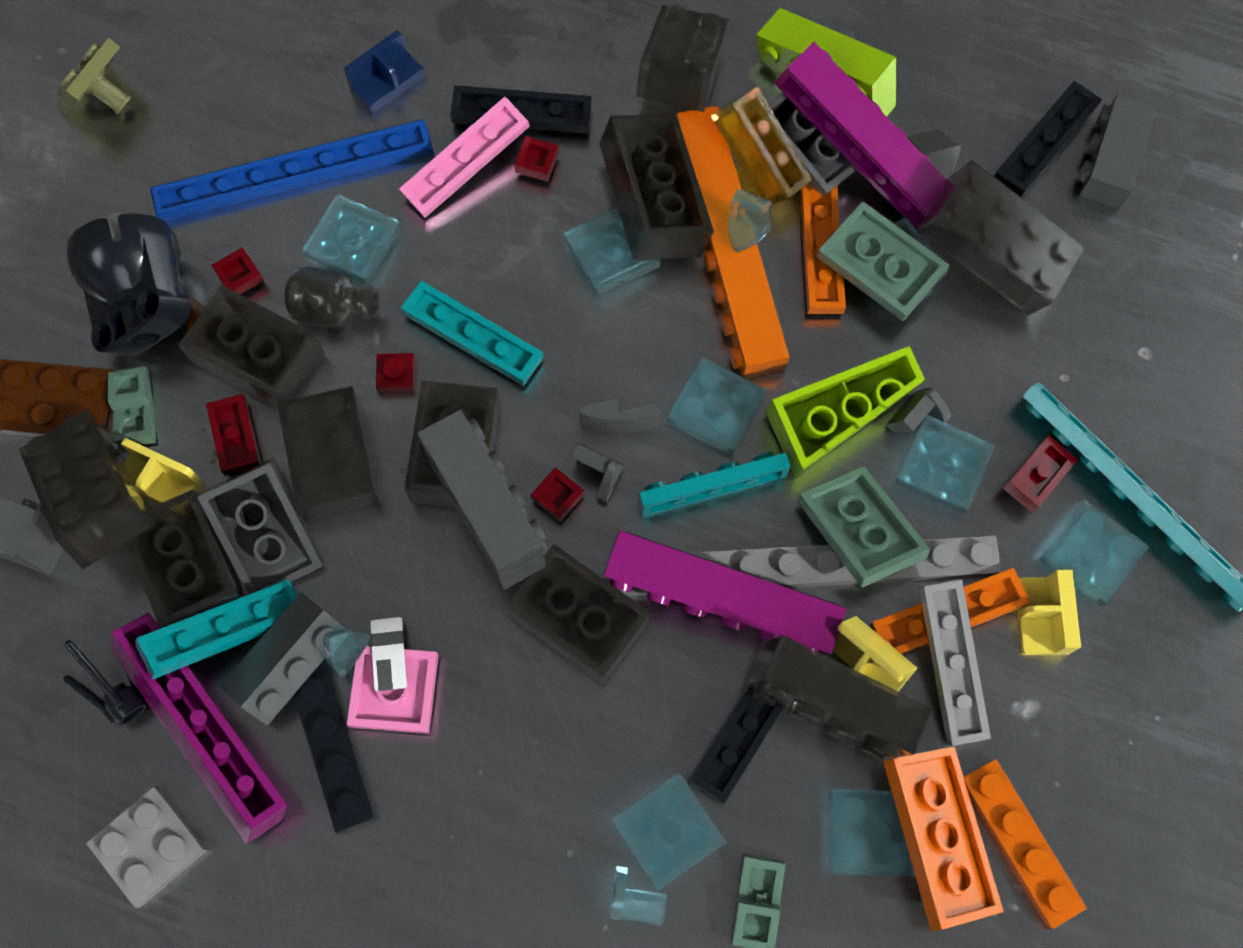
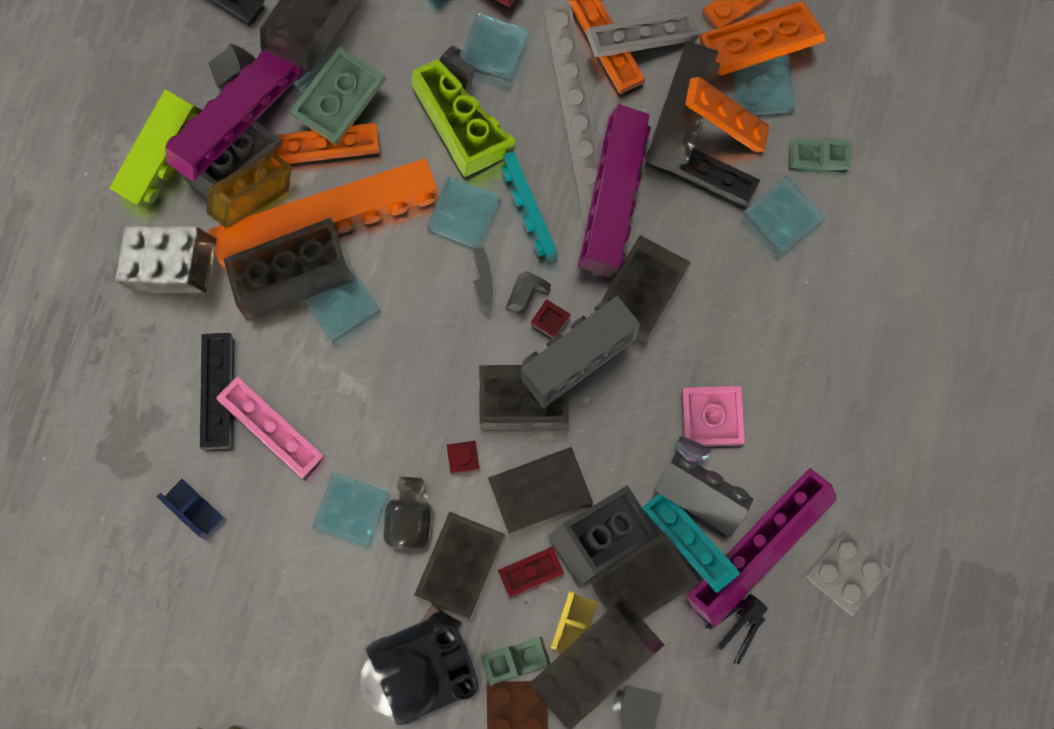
camera: 90 degrees left, 5 degrees up
blue tile [150,119,434,222] -> none
dark red plate [211,247,264,299] -> none
black plate [294,665,377,834] -> none
white sticker [370,617,407,691] -> none
teal plate [401,280,544,386] -> none
dark red plate [514,136,559,182] -> none
clear light blue tile [610,865,668,926] -> none
clear light blue tile [728,189,772,252] -> none
sand green plate [798,466,930,588] -> none
light yellow panel [833,616,917,700] -> none
none -> orange plate [685,77,769,153]

